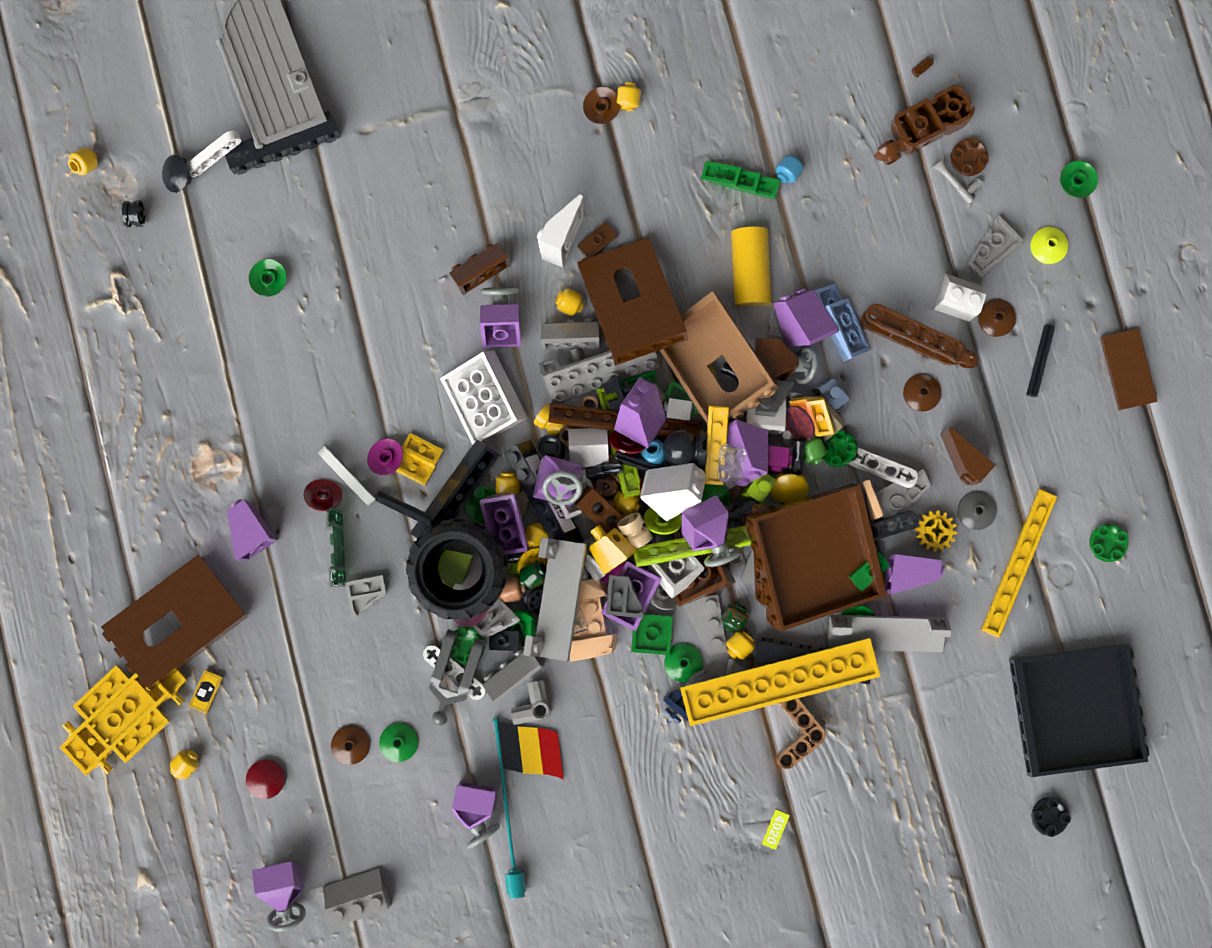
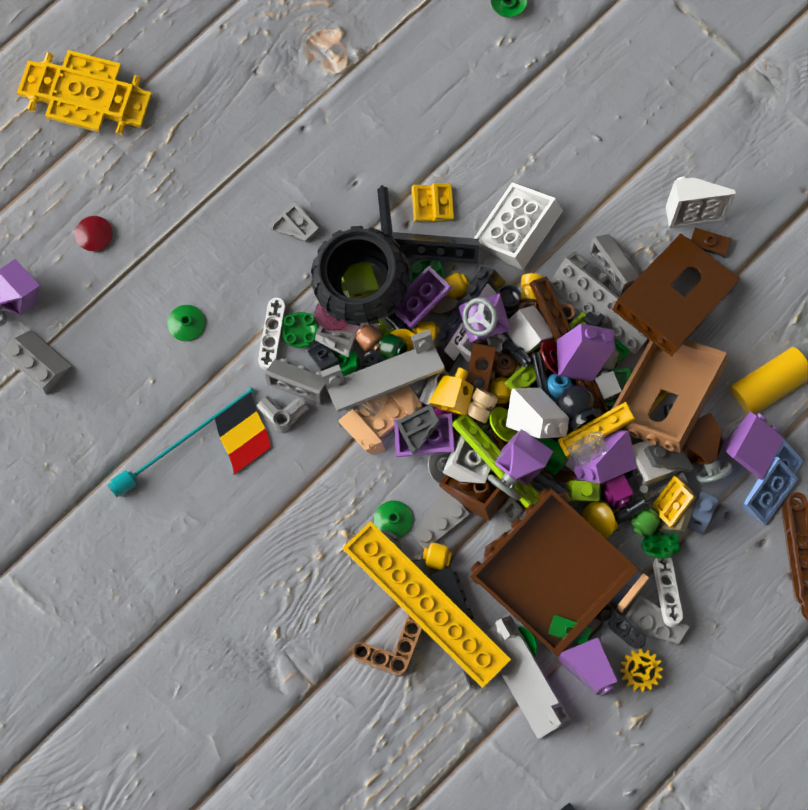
camera: 60 degrees right, 10 degrees down
reddish brown panel [101,554,247,690] -> none
yellow head [170,750,200,779] -> none
tile [189,670,224,714] -> none
medium lavender slope [227,499,277,562] -> none
dark red dish [303,479,343,511] -> none
white beam [317,446,375,506] -> none
clear green wedge [326,507,346,588] -> none
reddish brown dish [331,725,370,765] -> none
magenta dish [367,439,404,476] -> none
dark grey piece [429,629,485,726] -> none
reddish brown slope [449,243,511,295] -> none
medium lavender piece [452,781,500,849] -> none
medium lavender piece [480,287,521,348] -> none
yellow head [555,288,584,316] -> none
green plate [631,614,673,655] -> none
dark blue hips [662,689,689,724] -> none
dark green head [721,603,749,633] -> none
neon yellow sticker [762,809,790,850] -> none
clear pink piece [785,405,815,441] -> none
reddish brown dish [903,374,941,412] -> none
reddish brown slope [940,427,995,486] -> none
dark grey dish [958,492,996,530] -> none
yellow tile [980,489,1058,638] -> none

